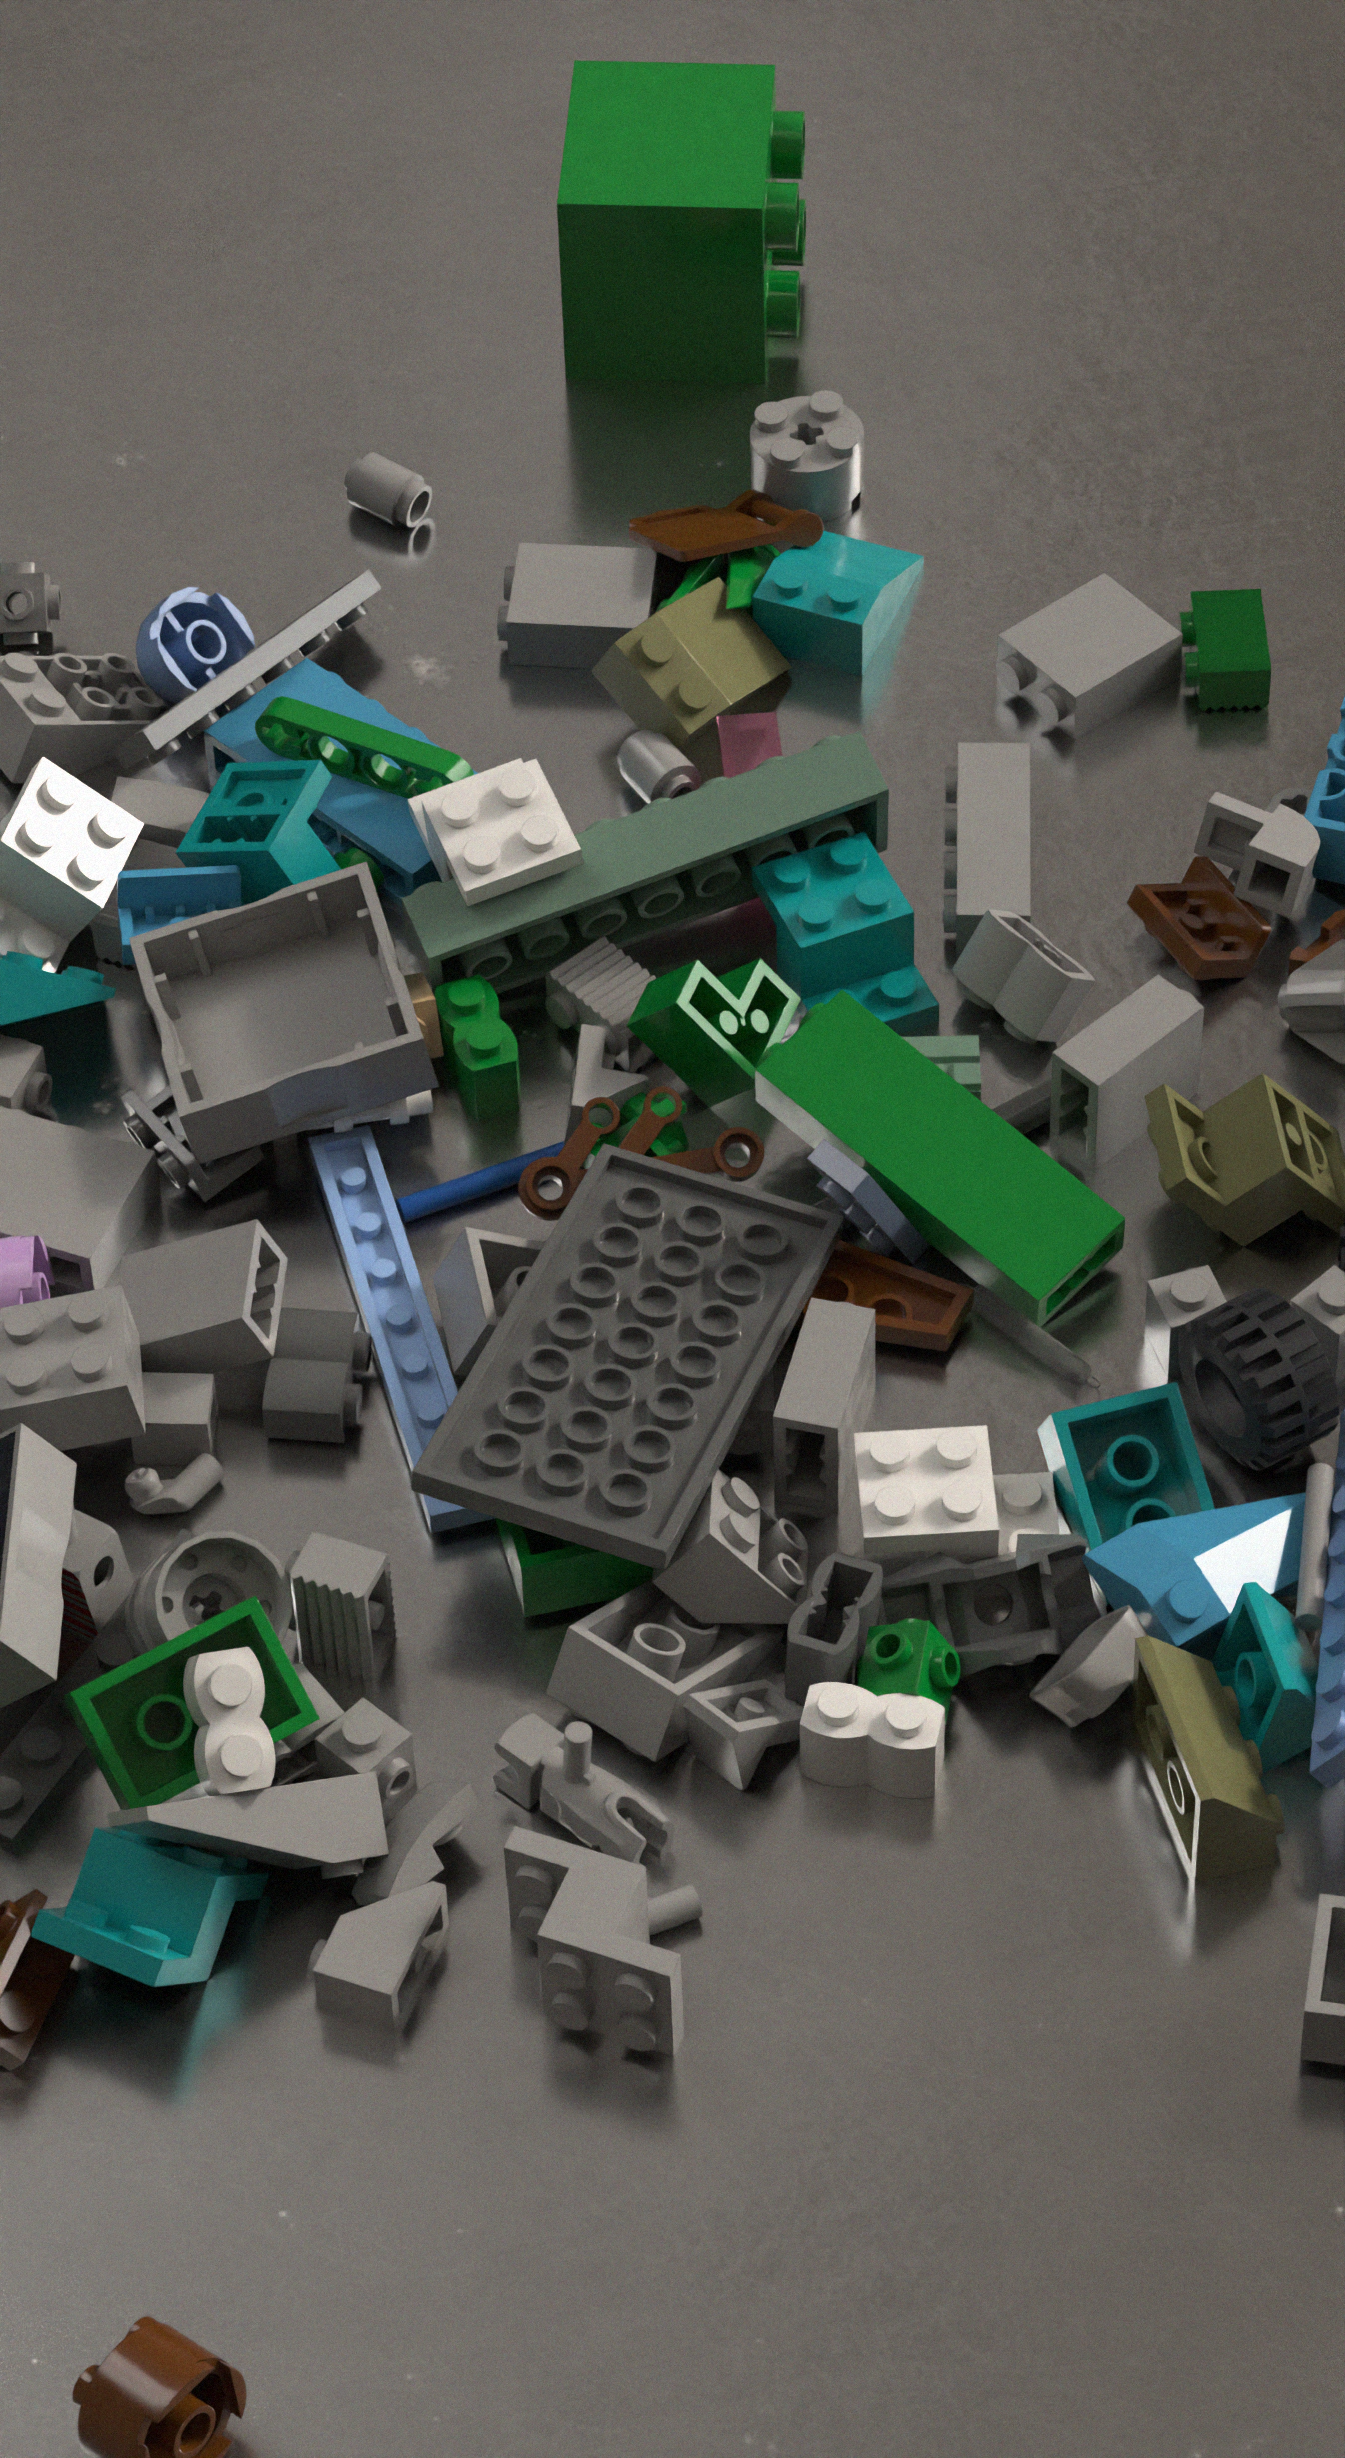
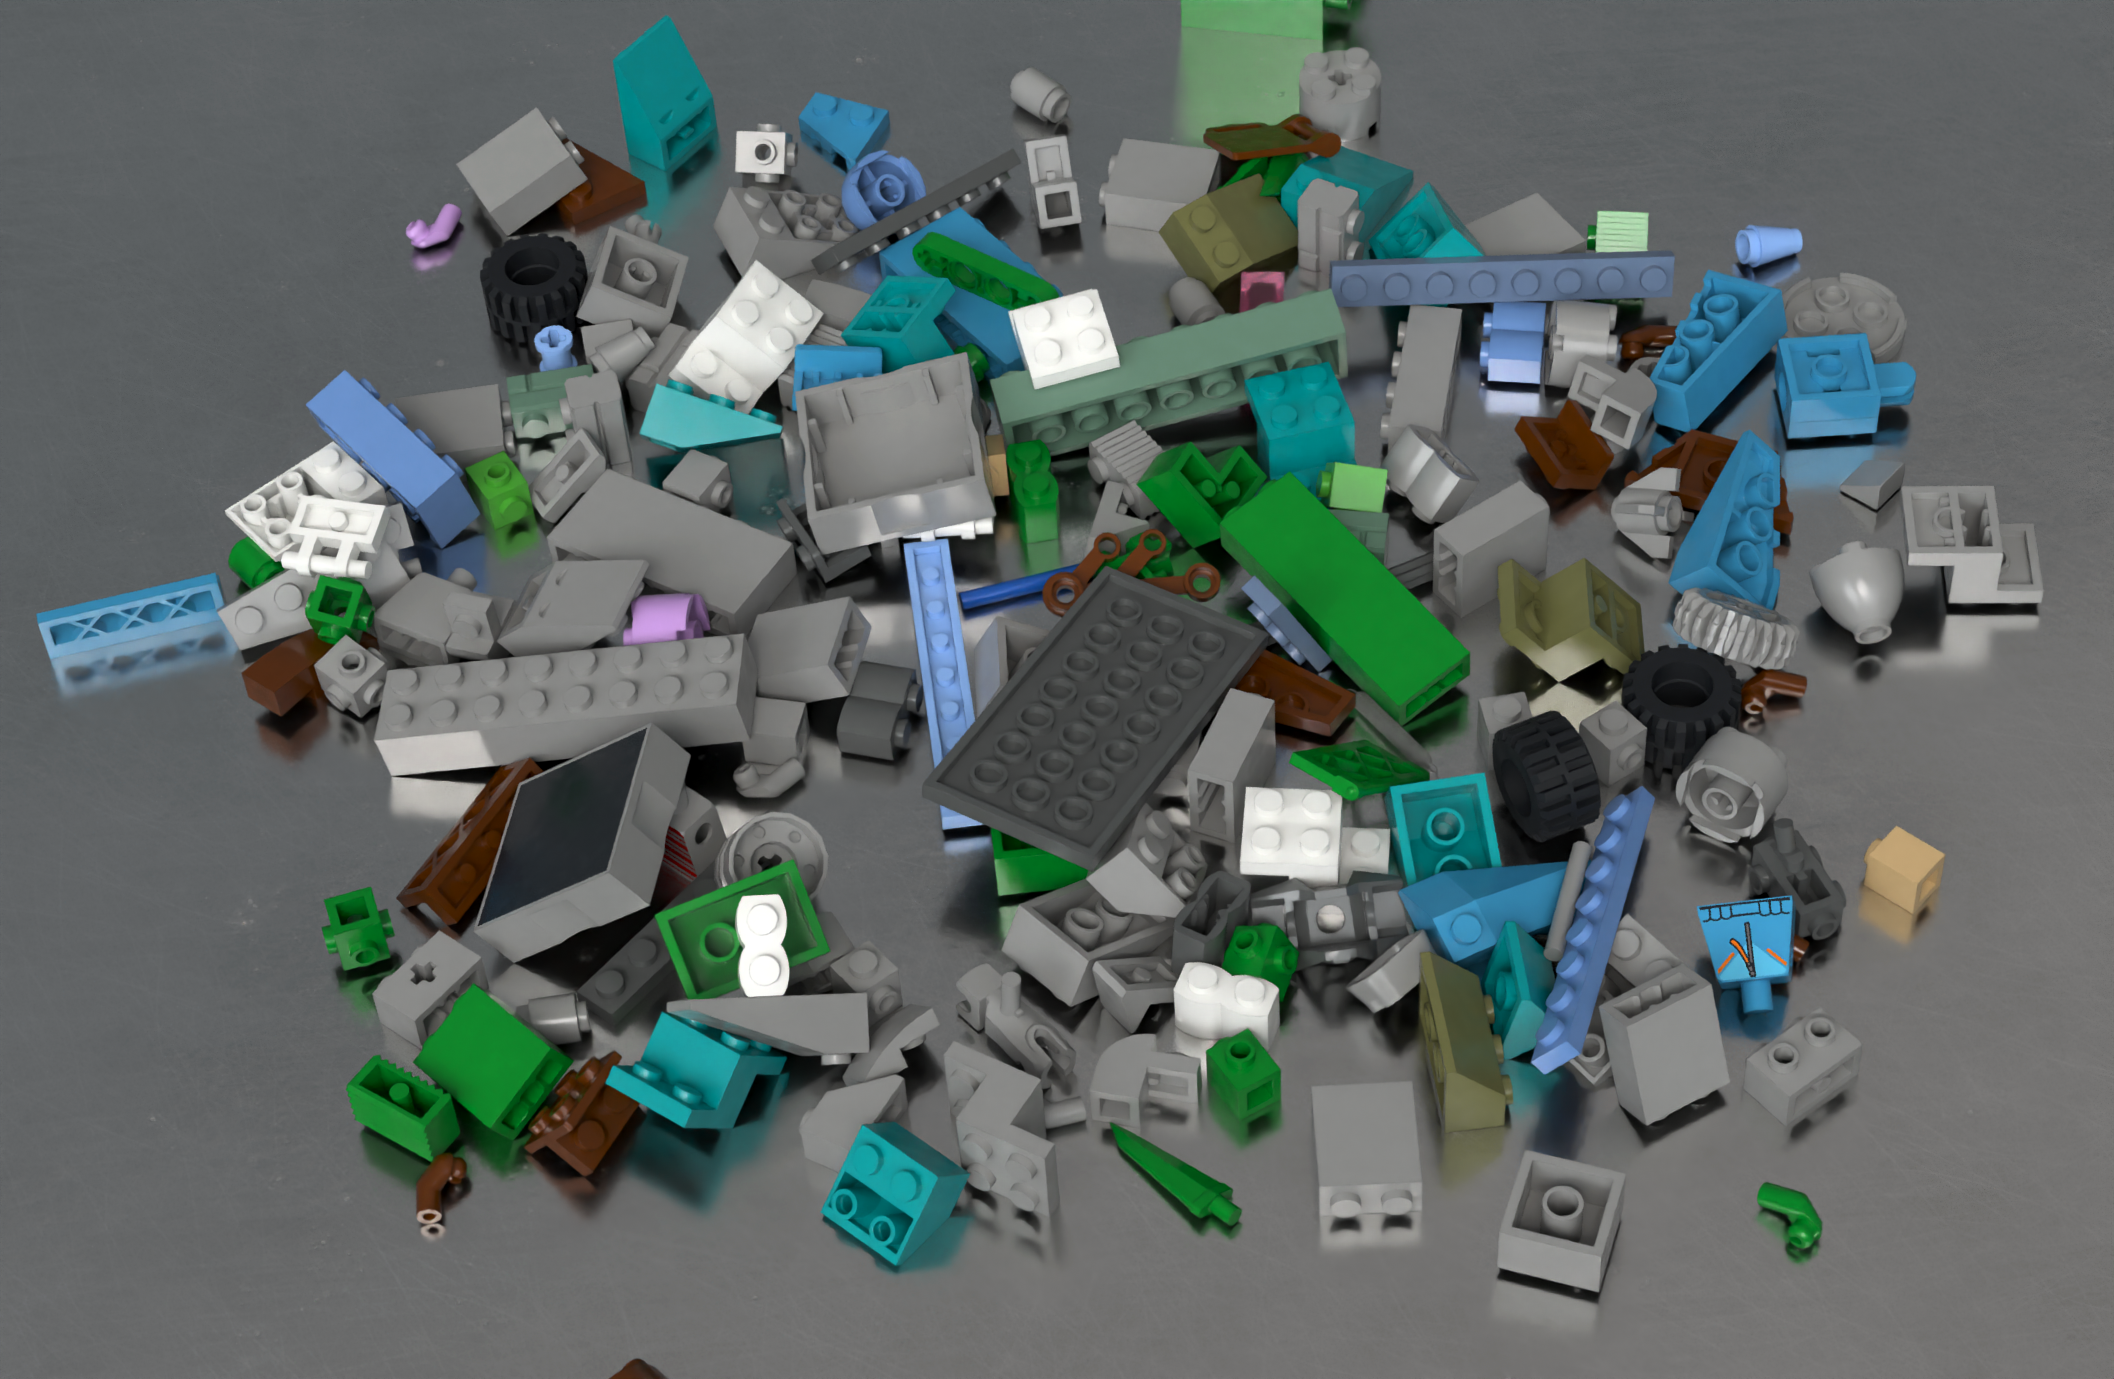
camera: 10 degrees right, 0 degrees up
light grey brick [284,1531,397,1681] -> none
none -> dark azure wing [798,92,890,169]
none -> teal slope [821,1122,970,1266]
none -> light grey brick [1023,134,1082,229]
none -> light grey brick [1089,1034,1202,1128]
none -> green bar [1109,1121,1242,1226]
none -> green brick [1206,1029,1281,1121]
none -> green window [1289,739,1430,801]
none -> light grey brick [1298,178,1365,277]
none -> light grey brick [1311,1081,1423,1218]
none -> bright green brick [1316,462,1388,513]
none -> sand blue plate [1329,250,1675,307]
none -> teal slope [1369,182,1486,307]
none -> medium blue brick [1480,301,1546,384]
none -> light grey brick [1544,300,1617,388]
none -> reddish brown arm [1618,325,1677,360]

